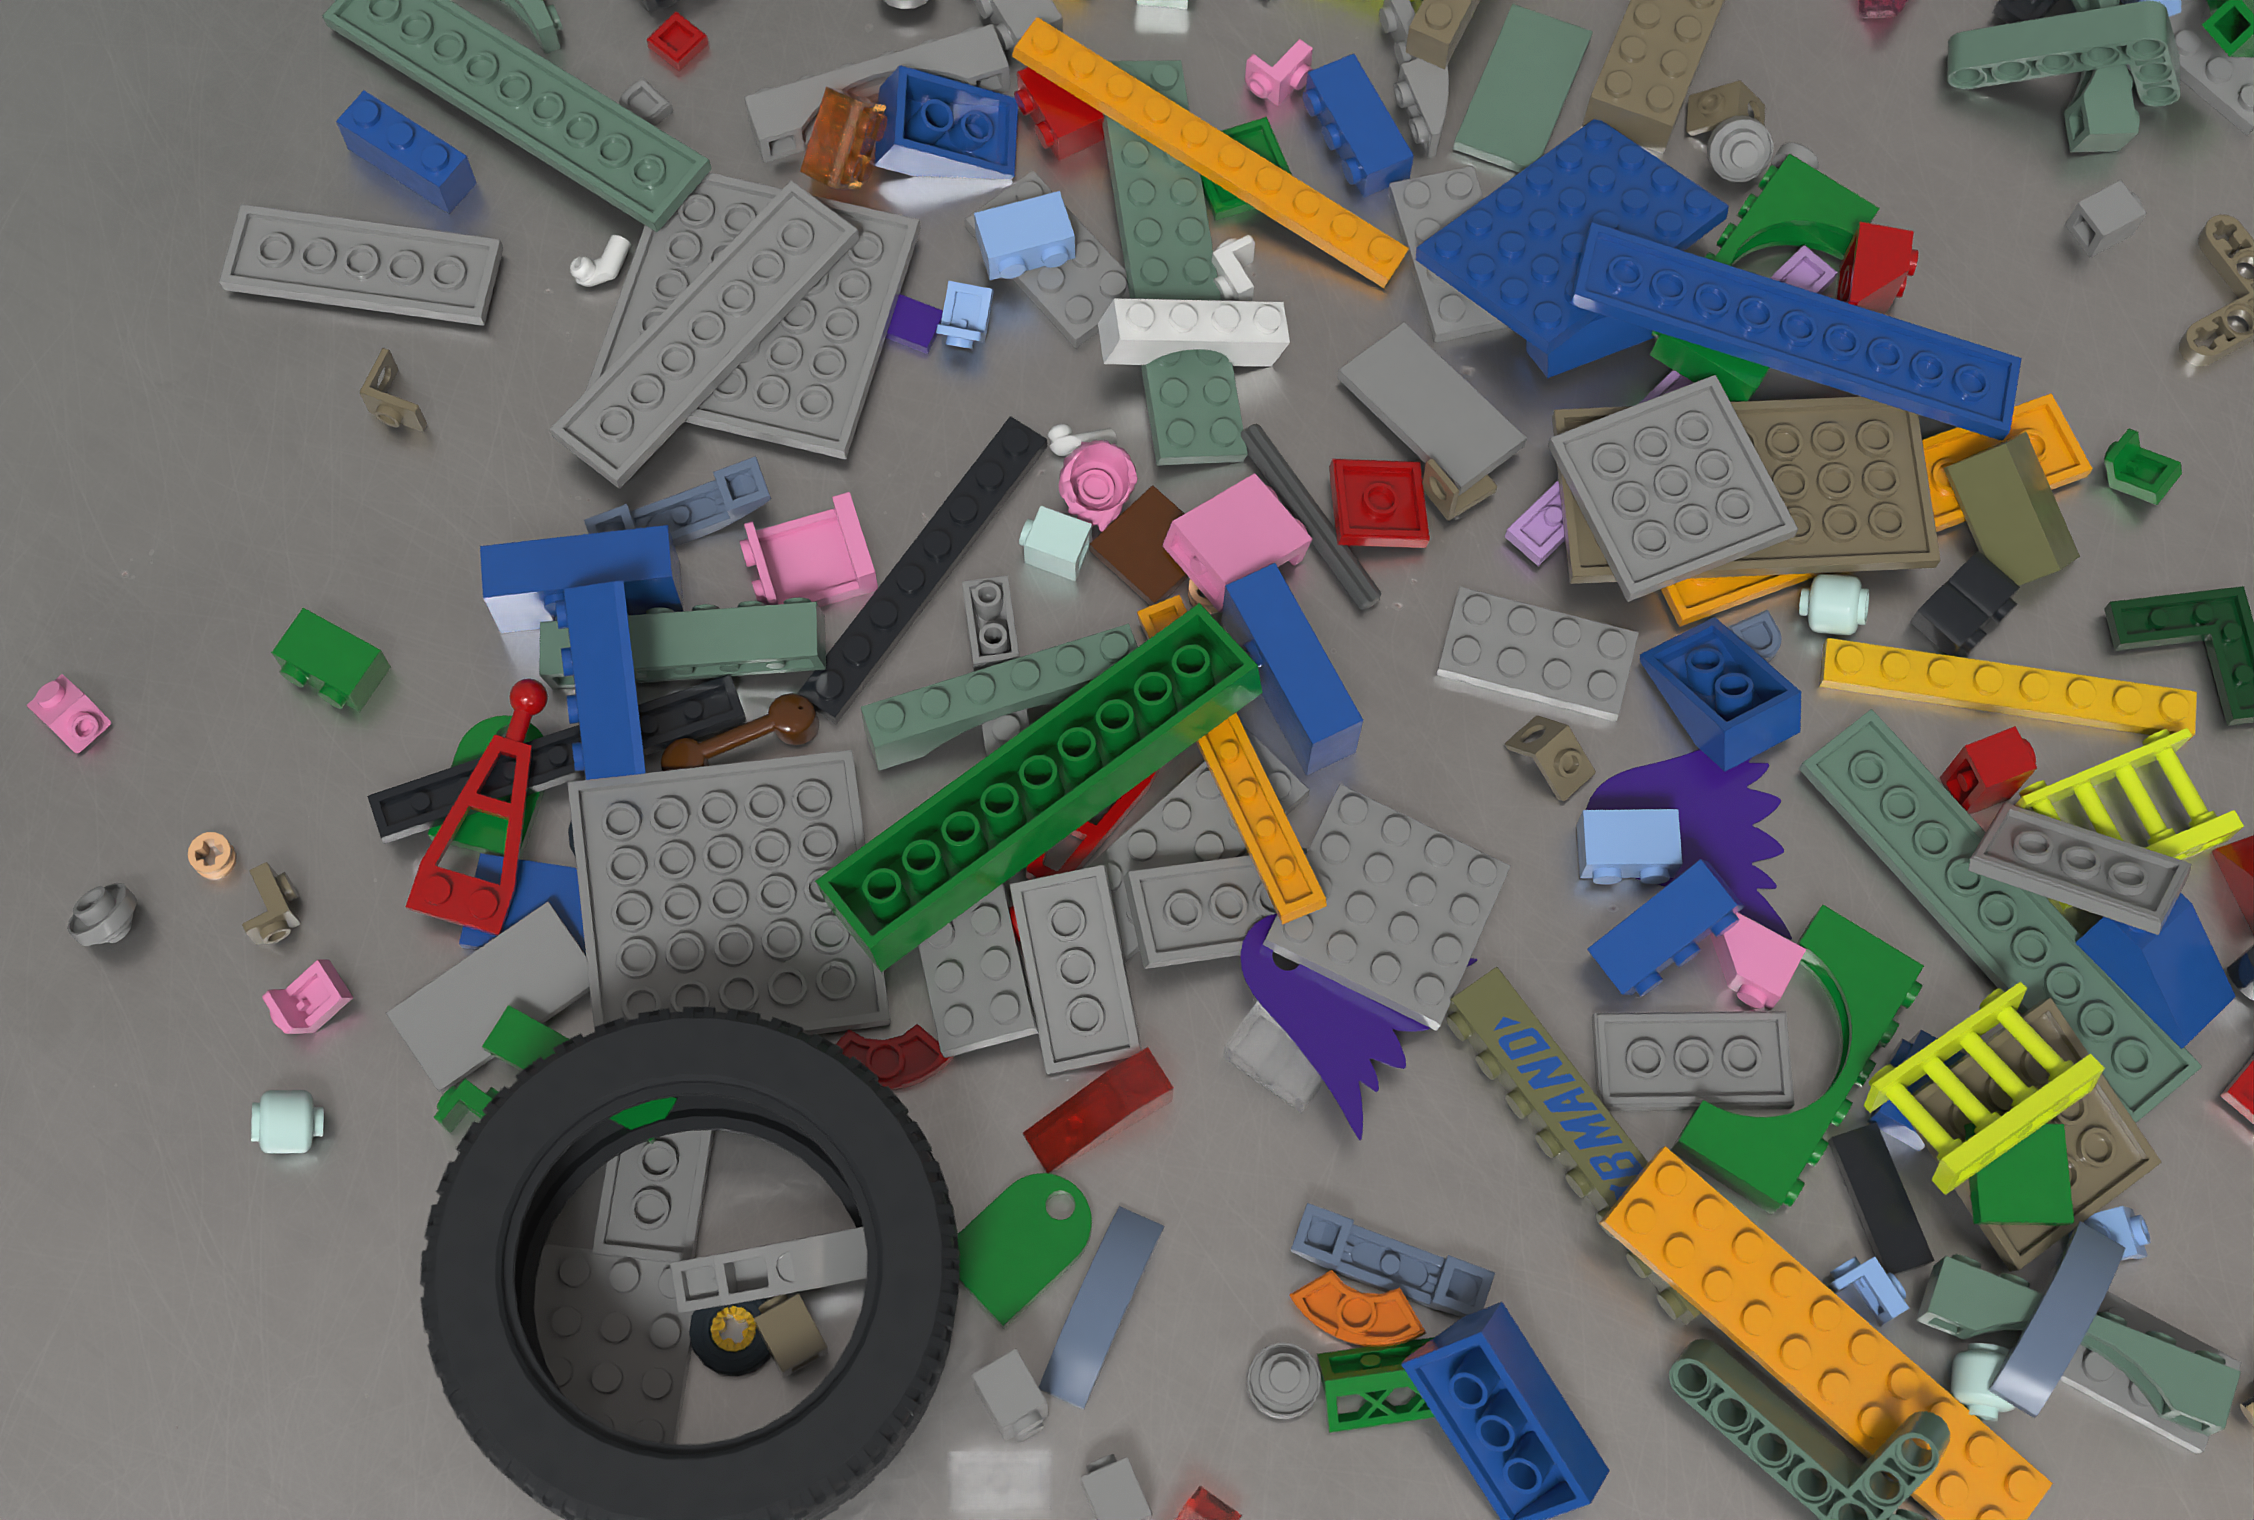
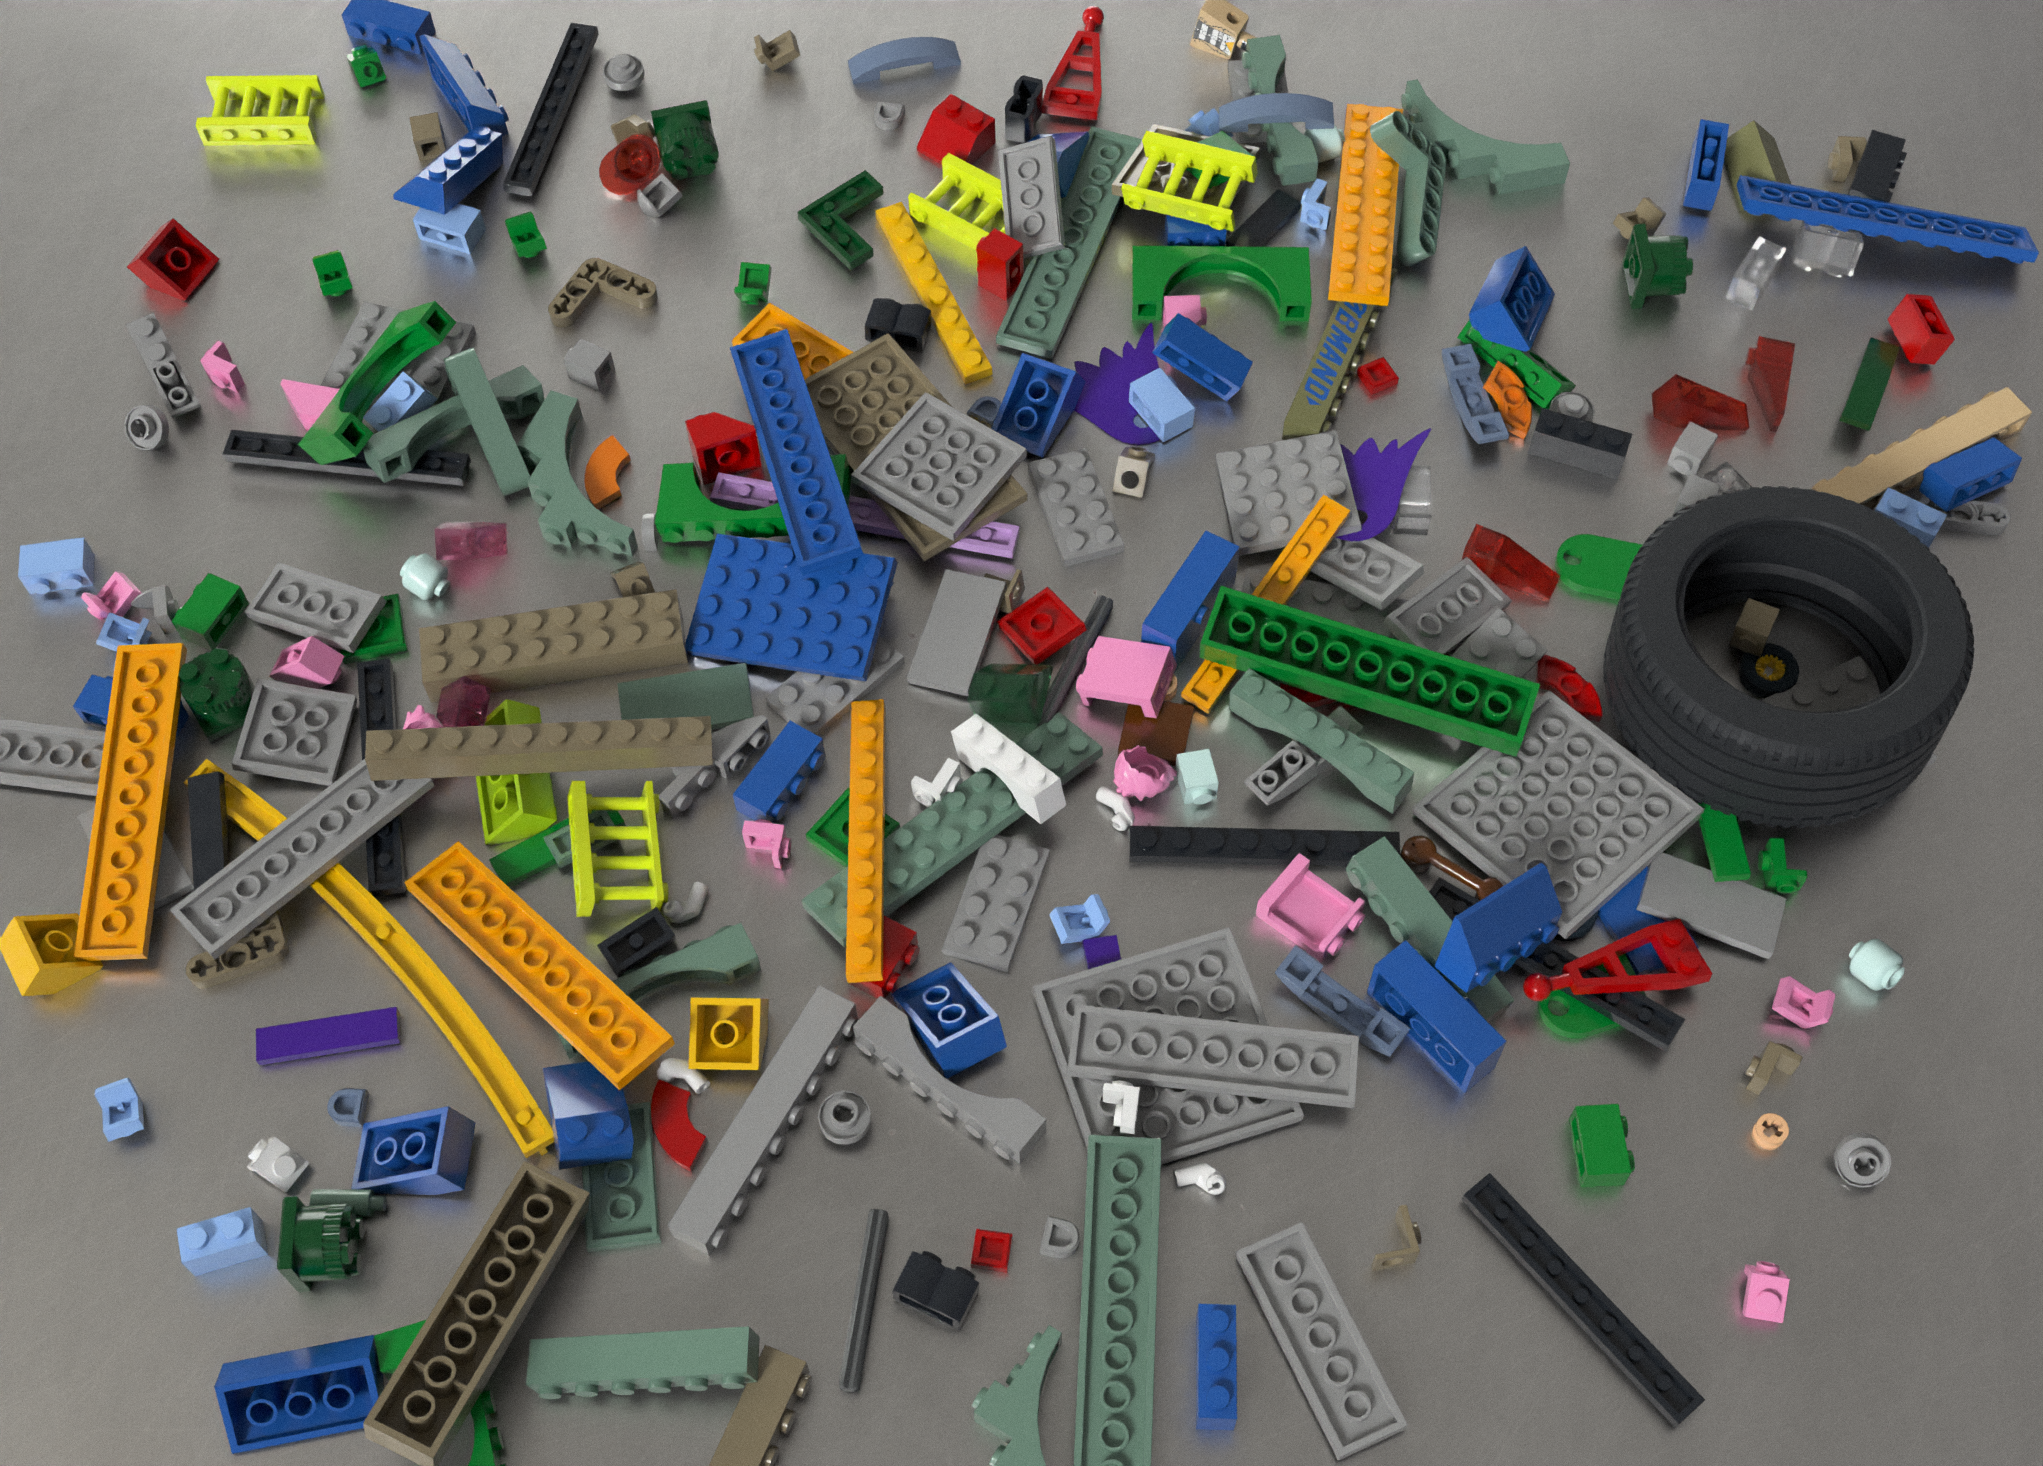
camera: 120 degrees left, 10 degrees down
light grey slope [670,1227,867,1313] -> none
clear orange slope [800,86,888,190] -> none
light blue brick [974,191,1075,280] -> none
sand blue slope [1039,1206,1164,1410] -> none
light grey tile [1592,1011,1795,1111] -> none
light grey plate [1707,116,1774,182] -> none
light aqua head [1799,573,1869,635] -> none
olive slope [1944,432,2080,586] -> none
none -> sand green arch [517,390,638,556]
none -> orange tile [584,435,631,510]
none -> clear green slope [967,663,1053,723]
none -> white bracket [1103,1081,1140,1137]
none -> red tile [1357,357,1399,395]
none -> black plate [1461,1173,1705,1428]
none -> black brick [1528,408,1633,479]

